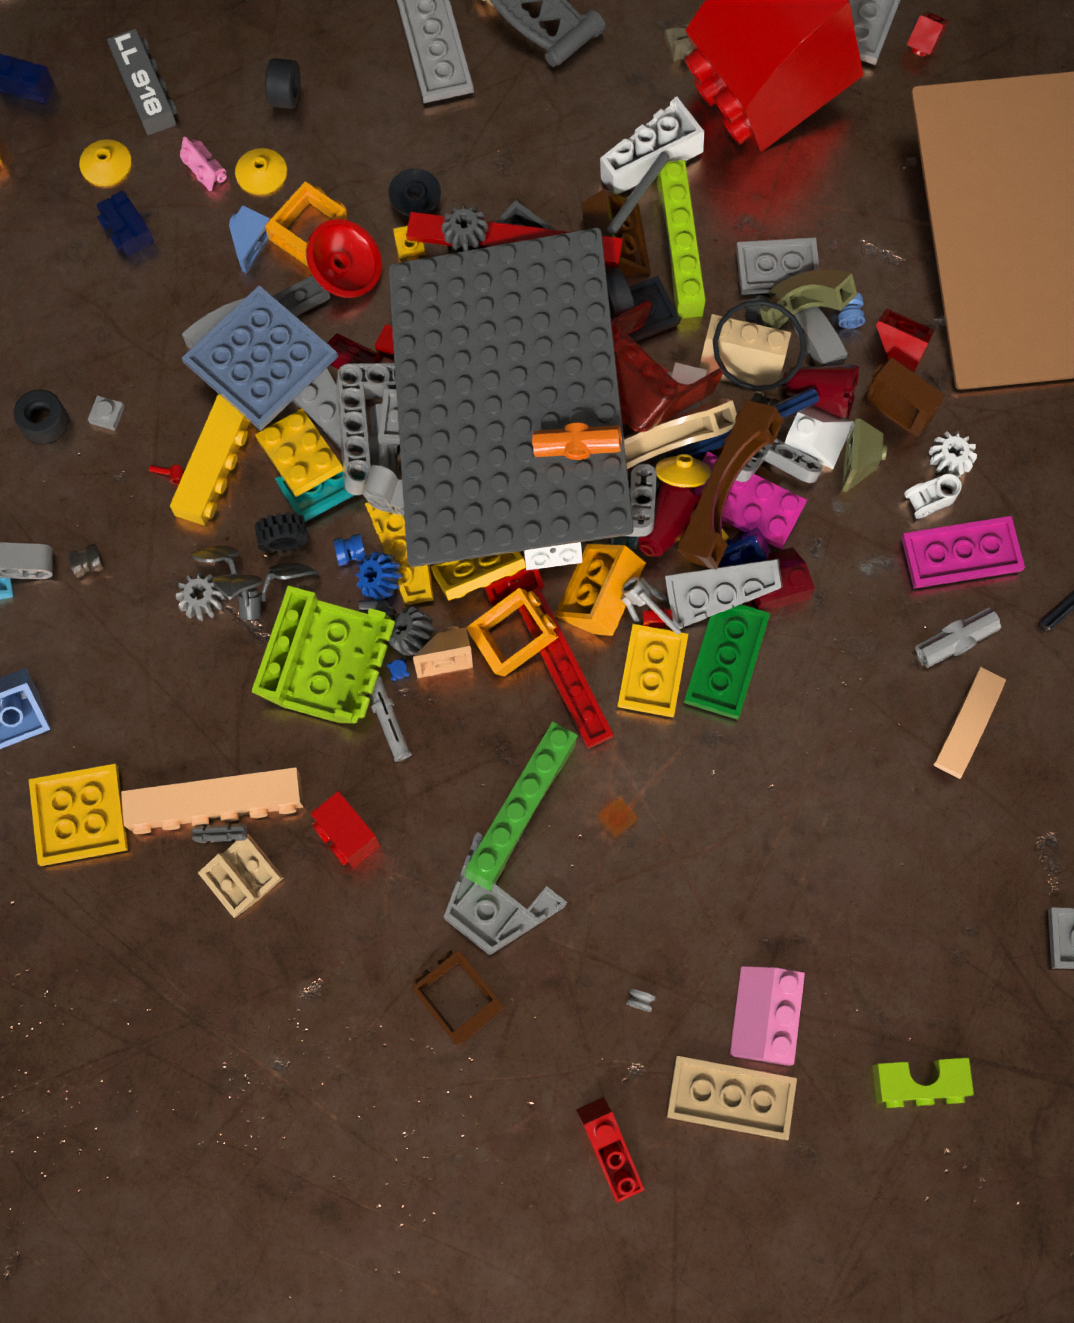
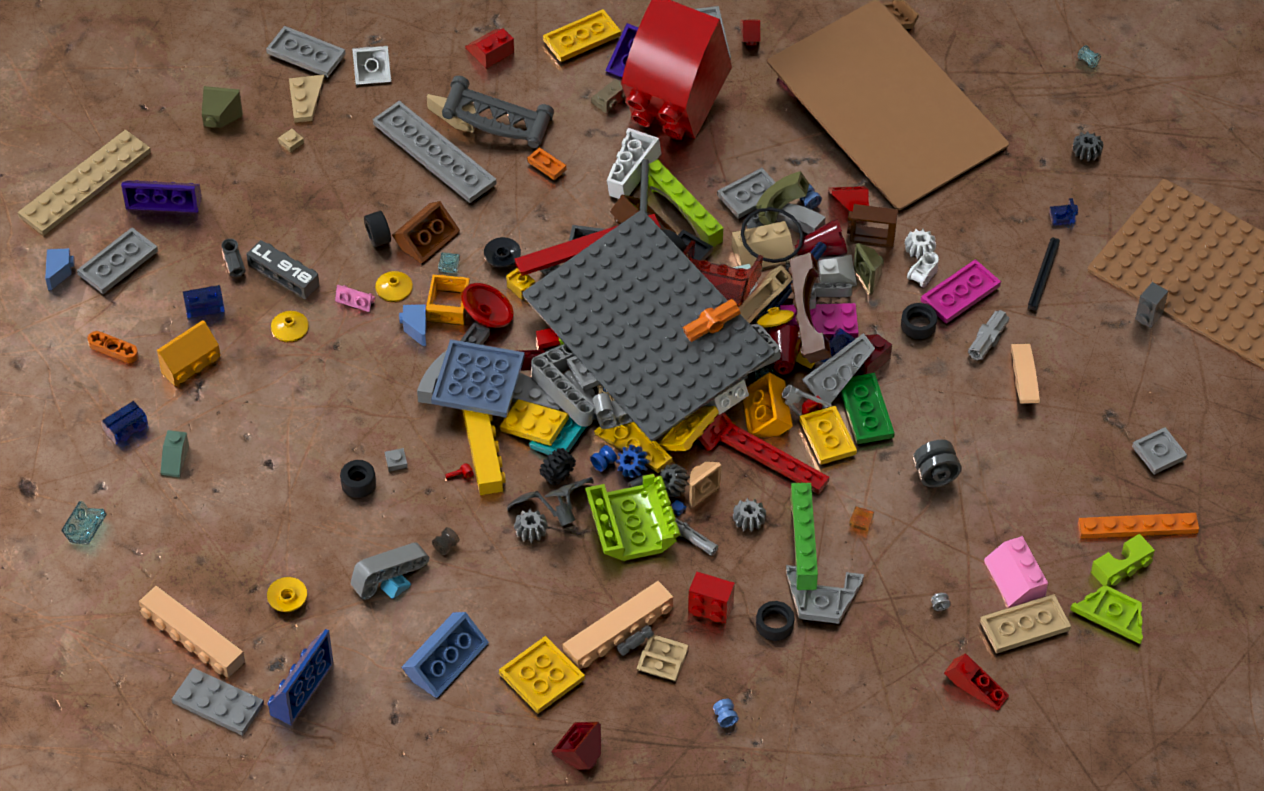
camera: 30 degrees left, 20 degrees down
clear blue brick [96,190,154,256] -> none
reddish brown window [412,950,504,1047] -> none
dark grey gear [441,203,488,251] -> none
light orange window [466,588,558,677] -> none
none -> dark grey piece [221,239,246,278]
none -> dark orange slope [392,201,460,263]
none -> clear light blue plate [438,252,460,273]
none -> orange plate [527,147,567,180]
none -> dark red slope [551,722,601,769]
none -> medium blue wheel [713,699,739,727]
none -> light grey gear [733,498,766,532]
none -> black tyre [756,601,795,641]
none -> black tyre [901,303,937,339]
none -> dark grey wheel [912,440,962,487]
none -> lime wing [1070,585,1143,644]
none -> orange plate [1078,513,1199,539]

